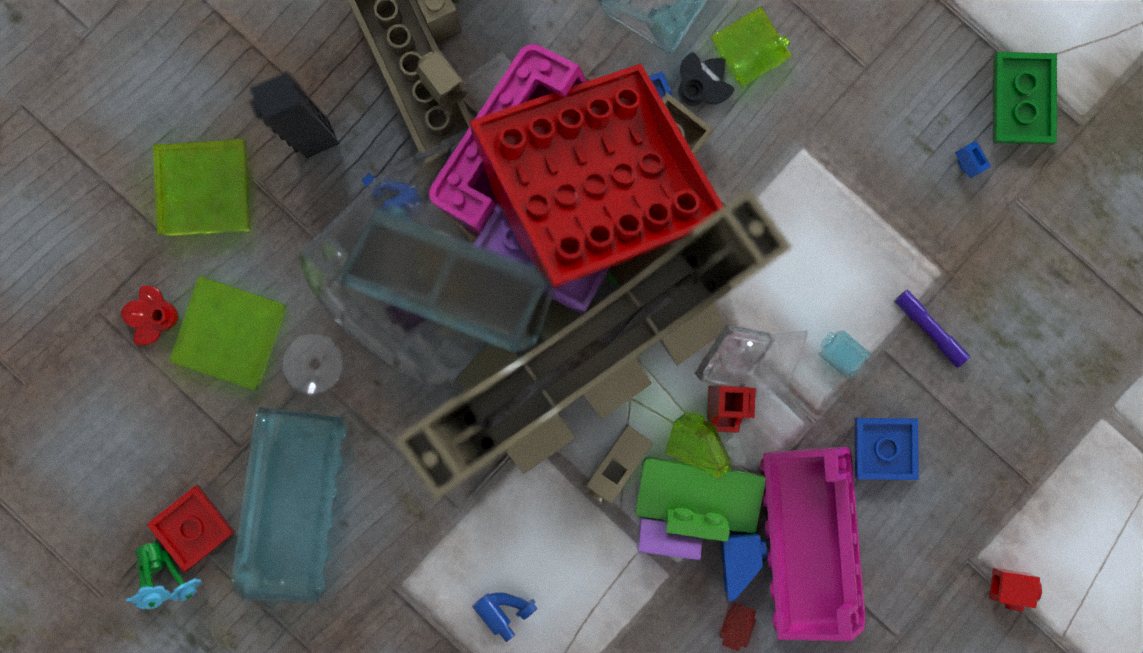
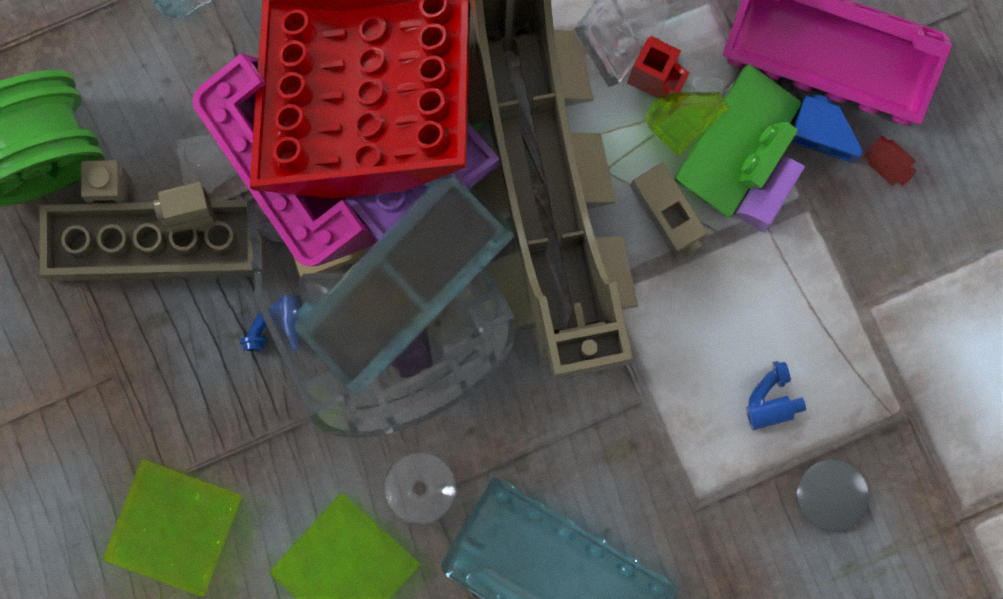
camera: 70 degrees left, 5 degrees down
black brick [250,71,339,158] -> none

